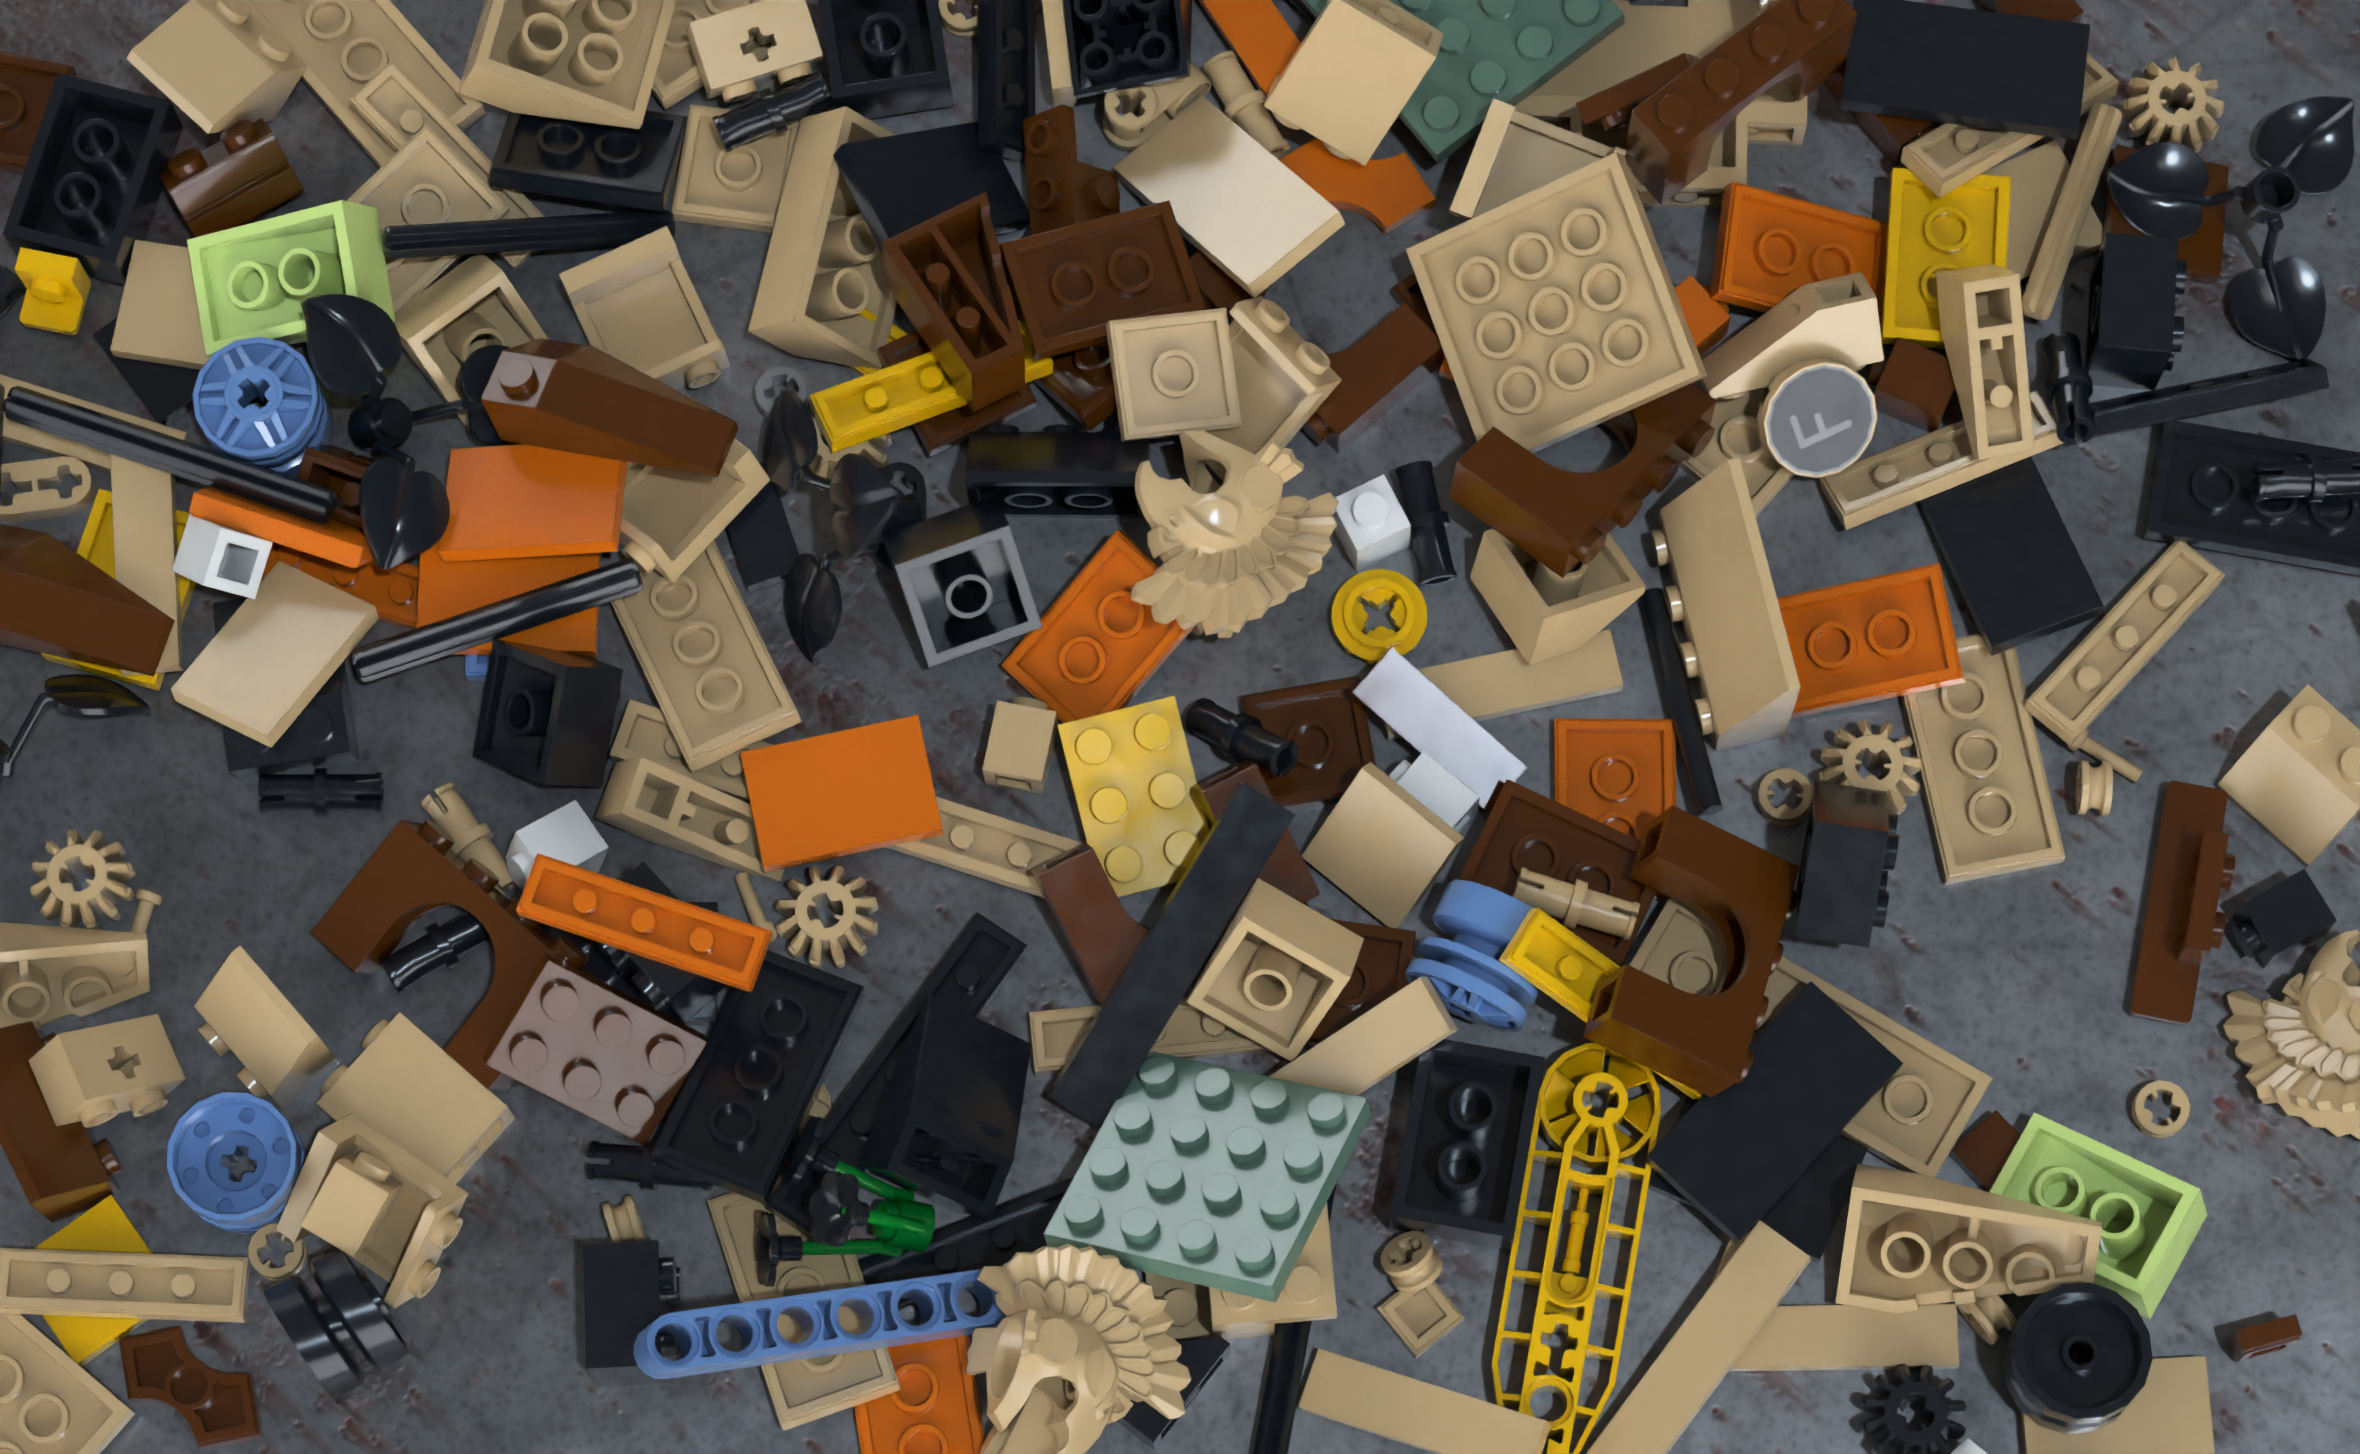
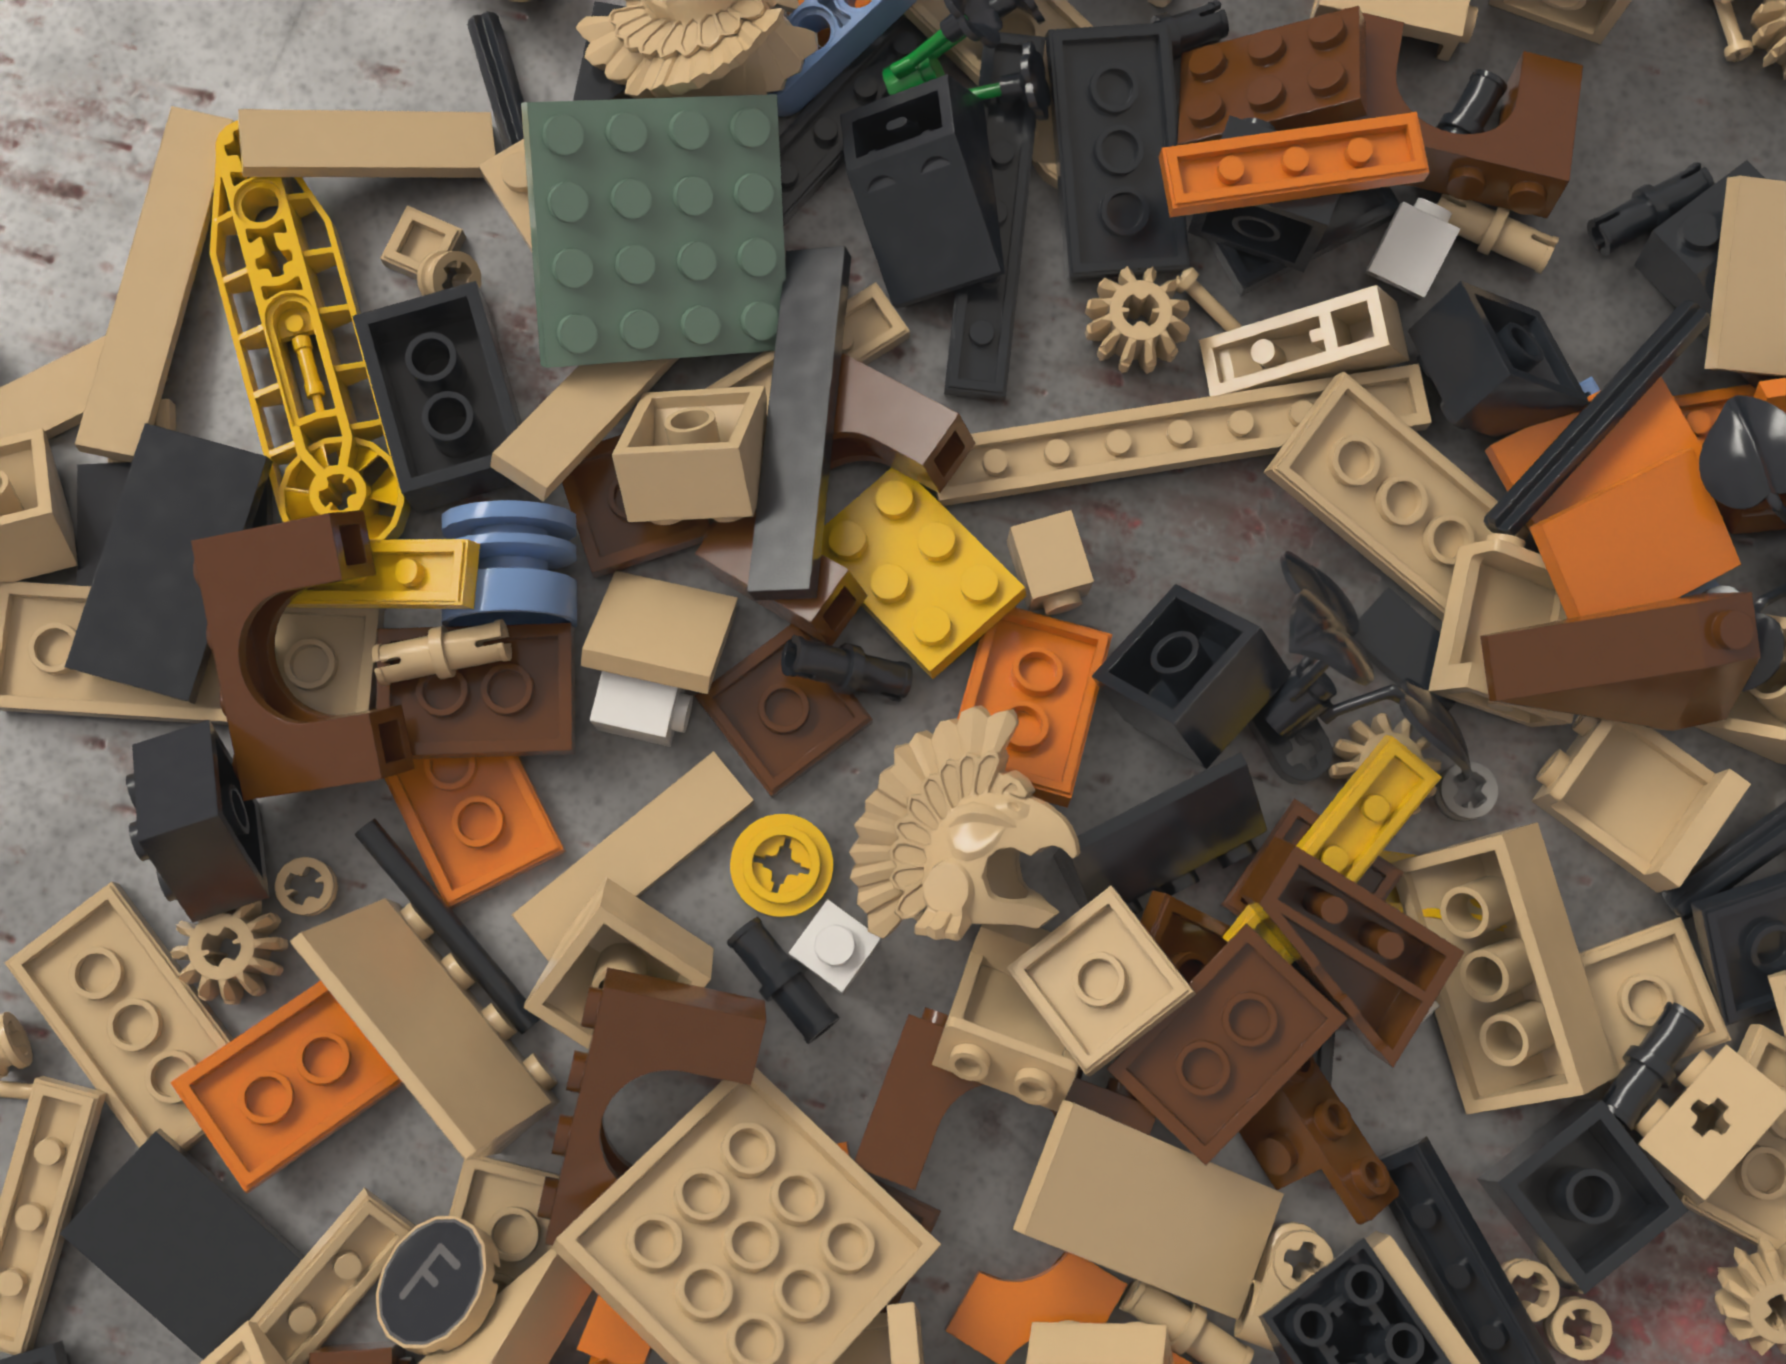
camera: 145 degrees right, 5 degrees up
orange tile [740,715,944,872] -> none
black tile [833,121,1030,255] -> none
tile [1351,647,1528,813] -> none

